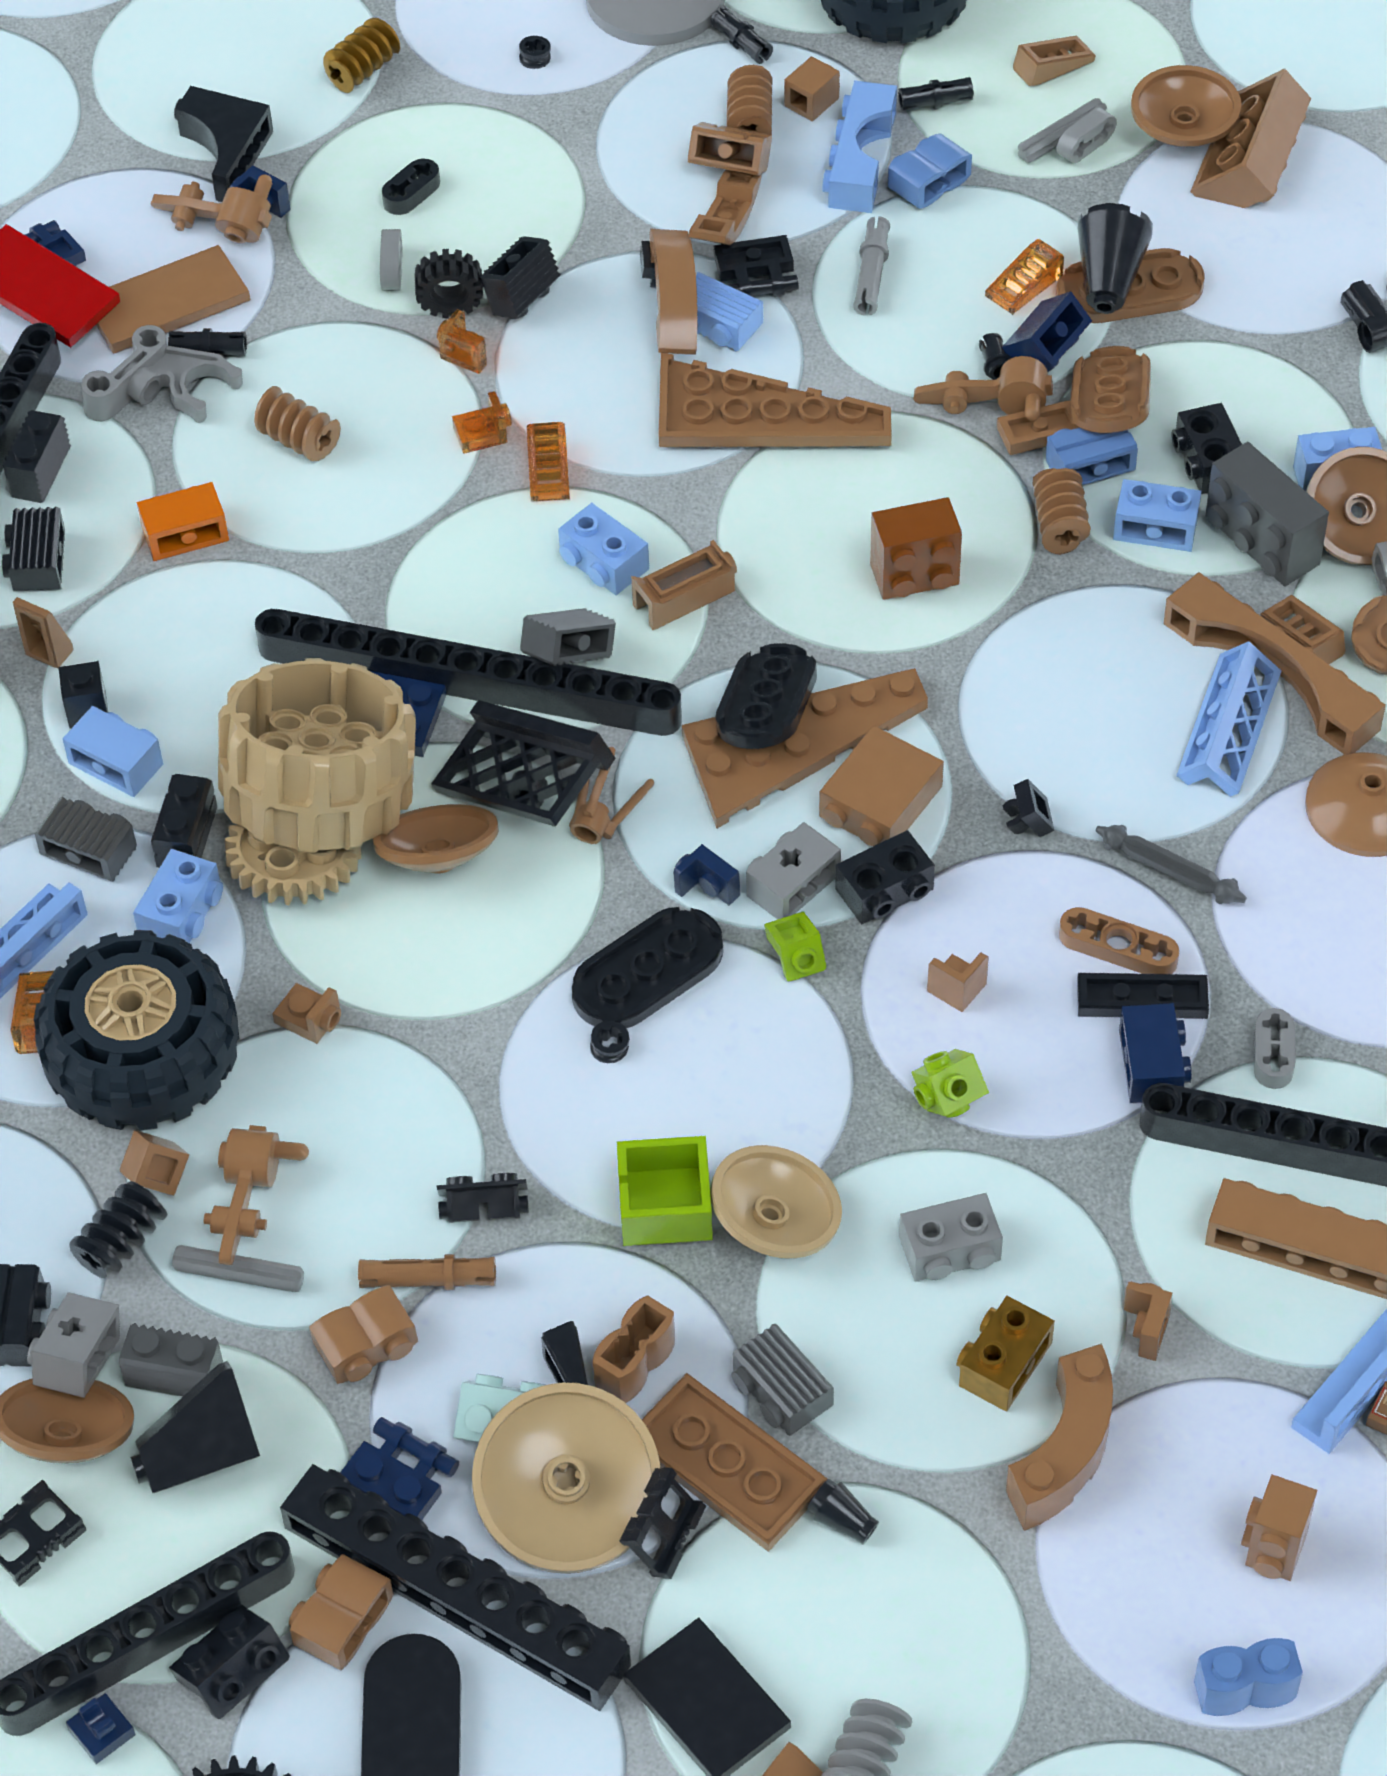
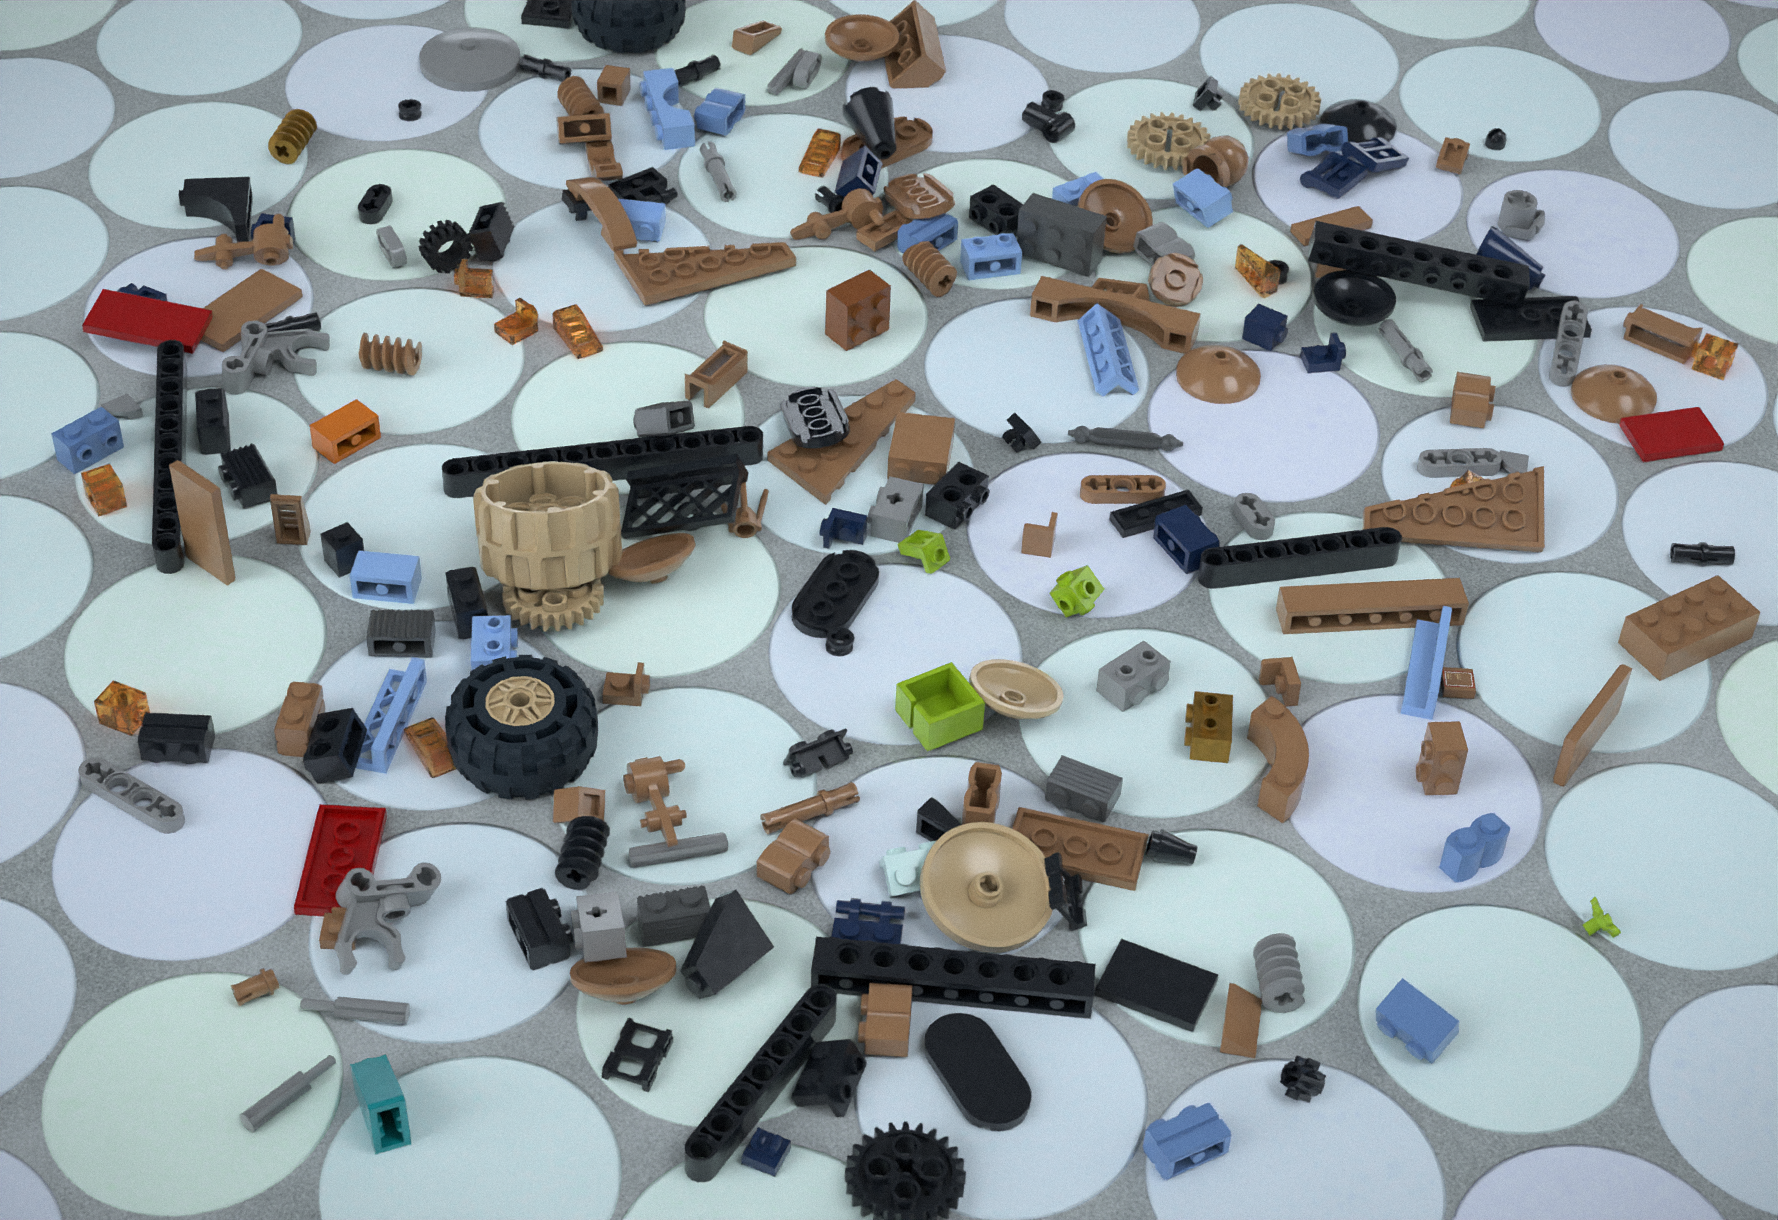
camera: 30 degrees left, 10 degrees down
light blue brick [558,503,649,596] -> none

